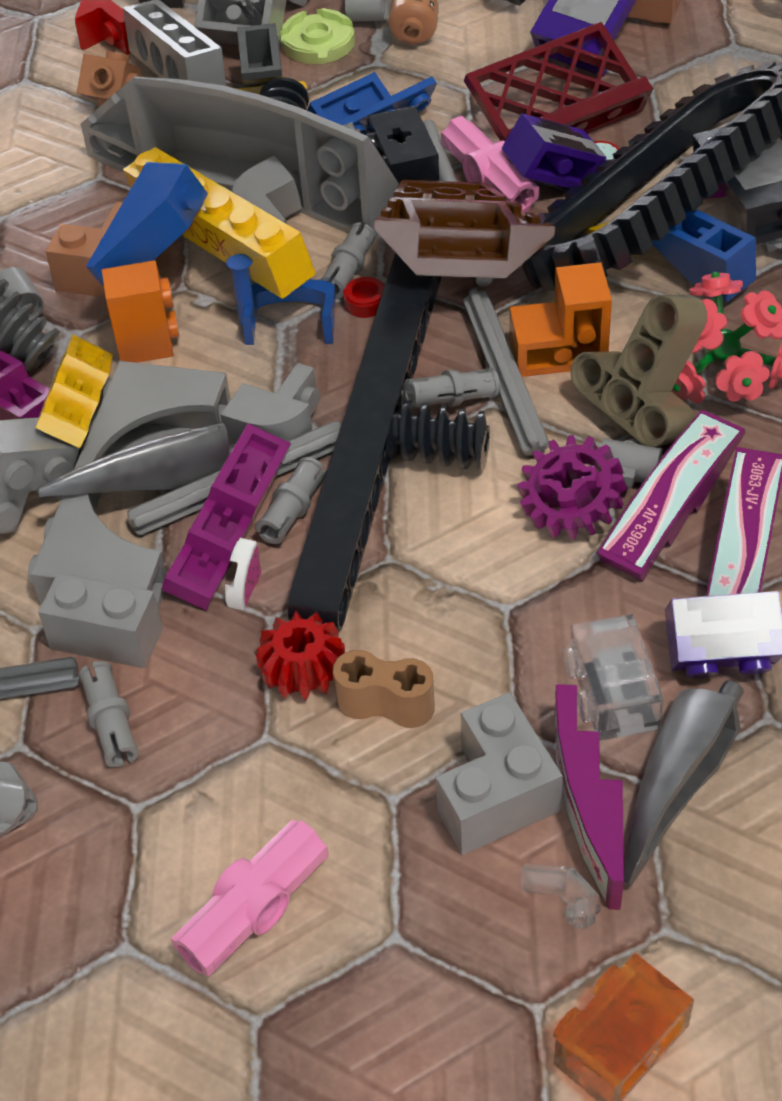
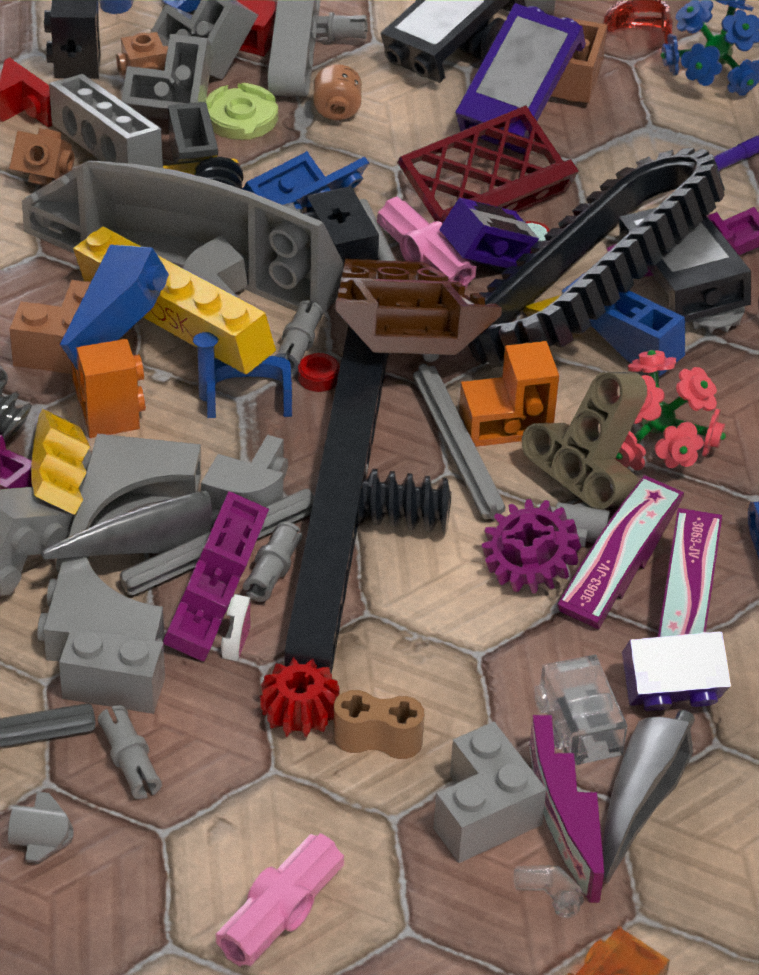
camera: 10 degrees left, 5 degrees down
light grey pin [403,367,500,409] -> none

